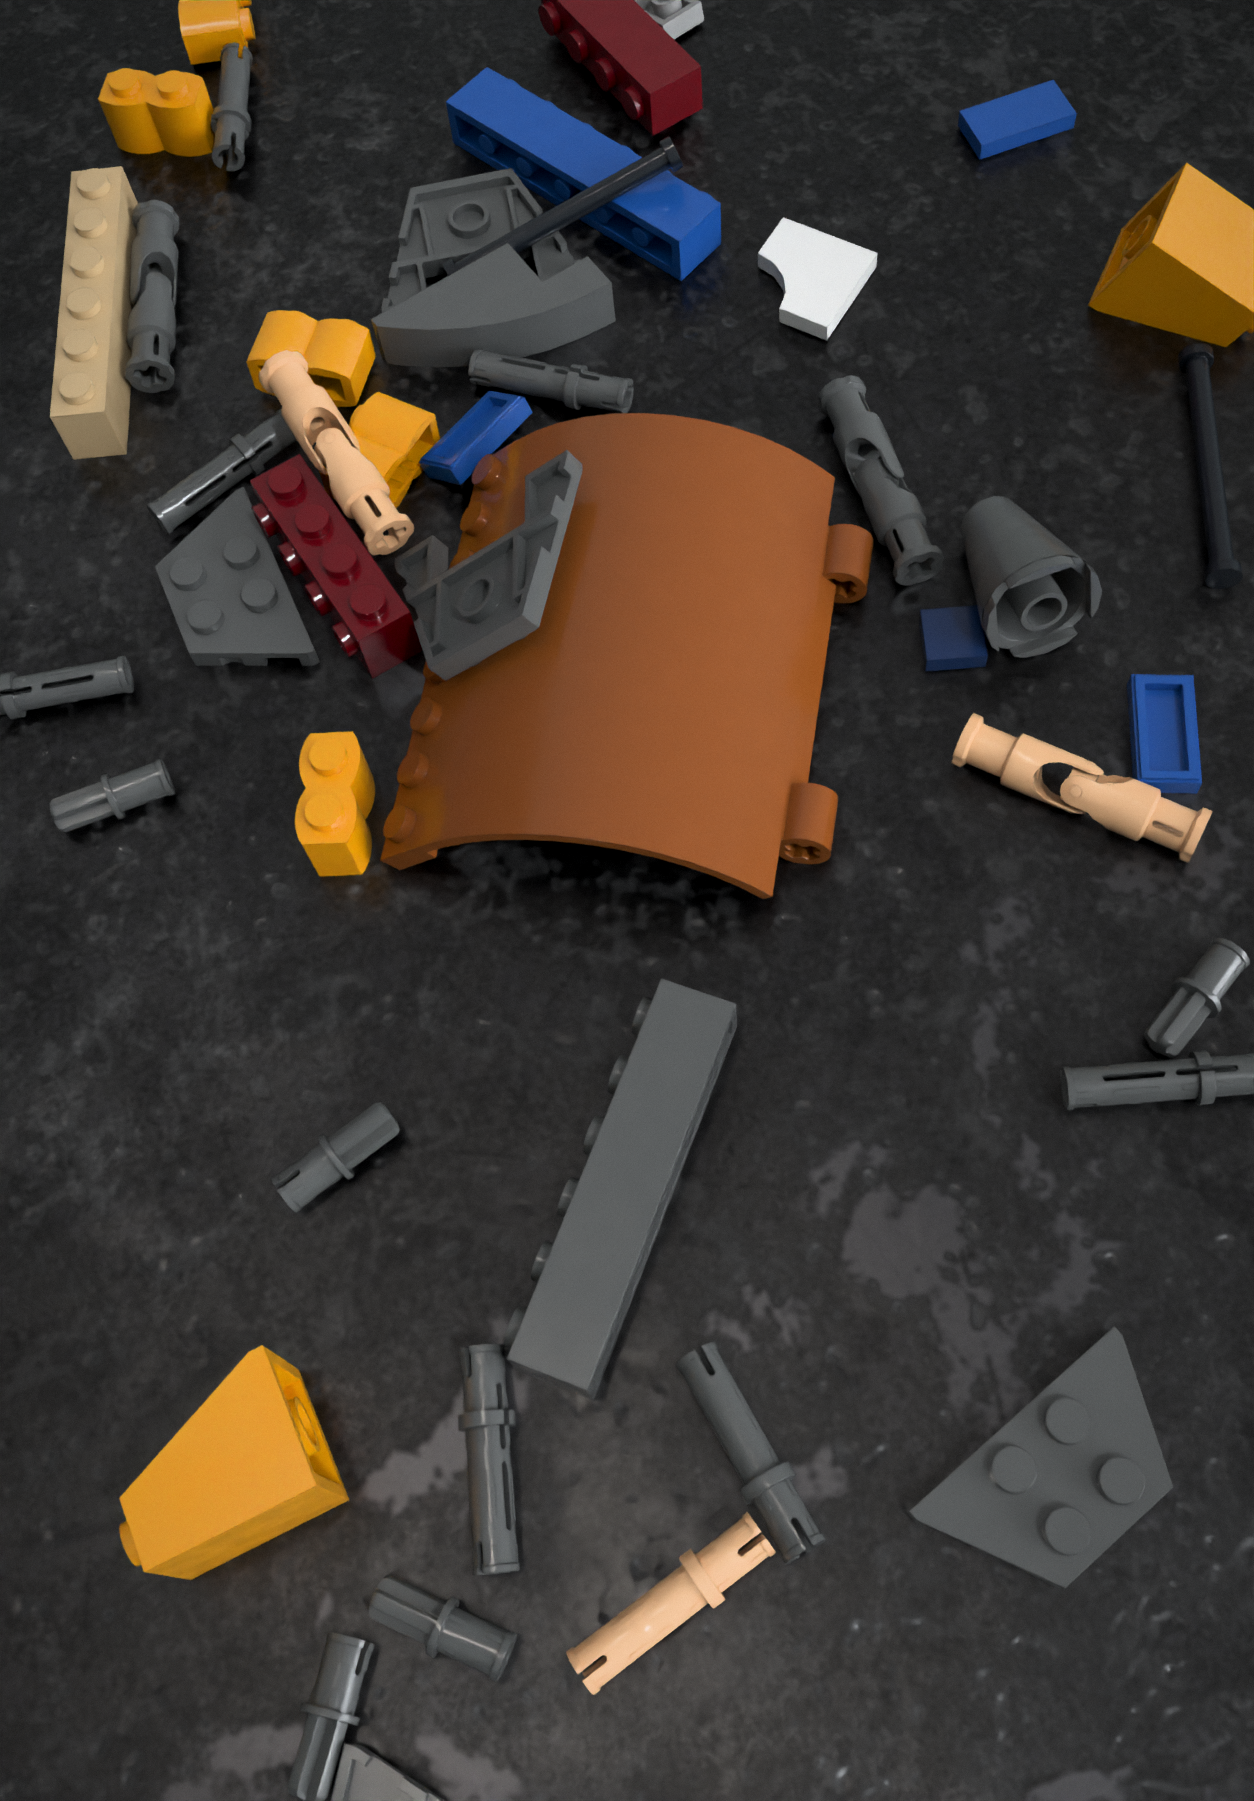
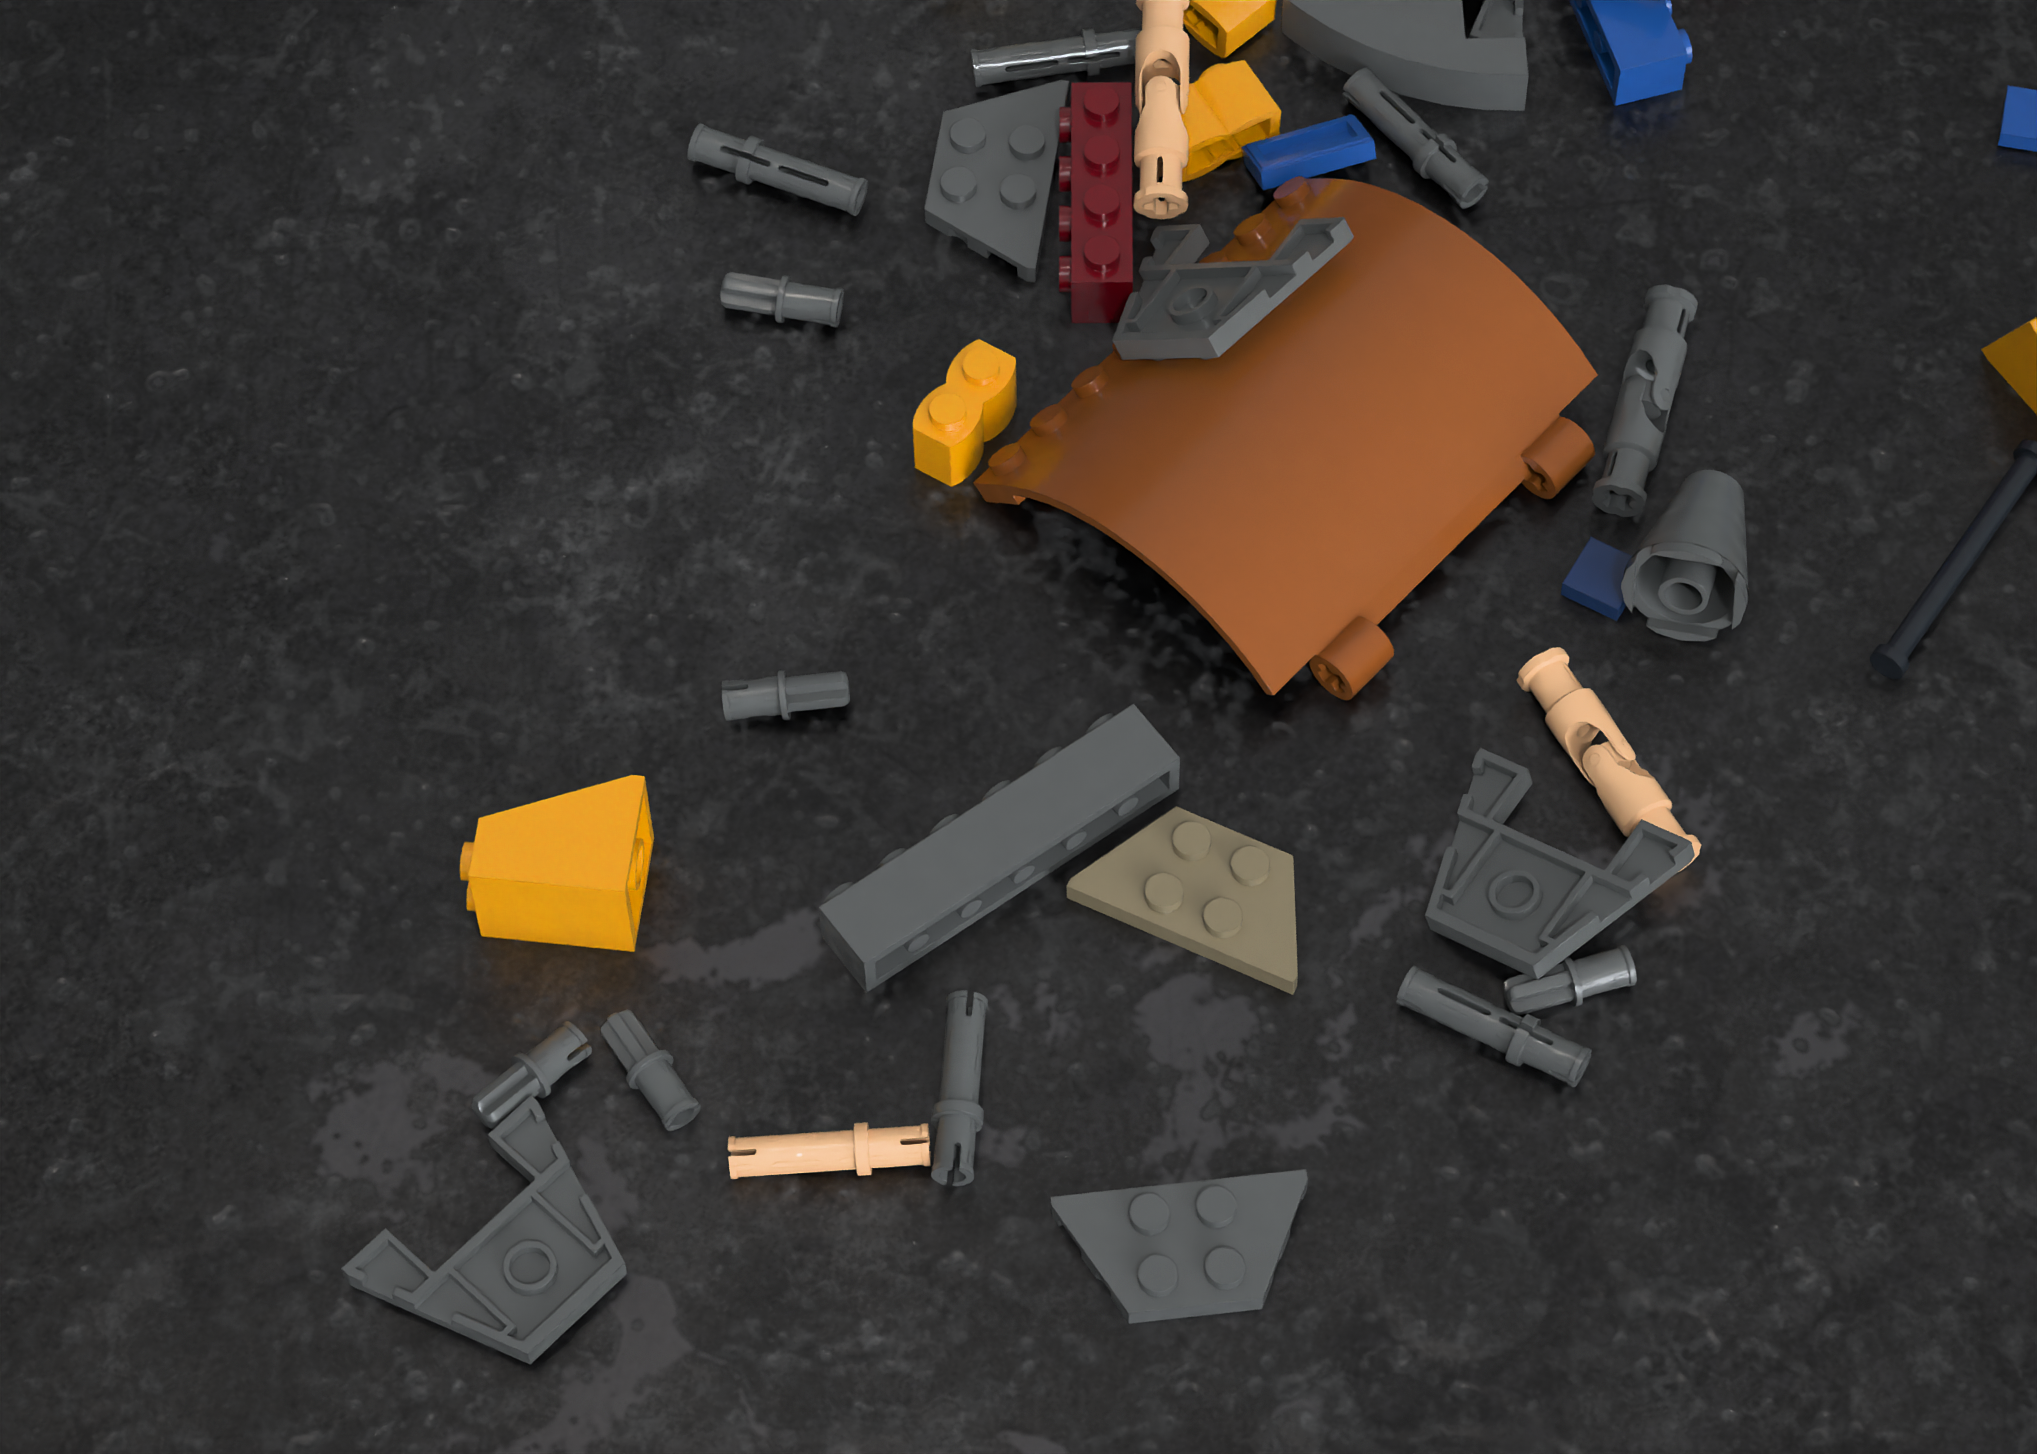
camera: 25 degrees right, 5 degrees down
dark grey pin [458,1344,520,1576] -> none
white tile [758,217,878,341] -> none
blue tile [1127,674,1202,794] -> none
none -> dark tan wing [1067,806,1298,995]
none -> dark grey wing [1425,748,1695,980]

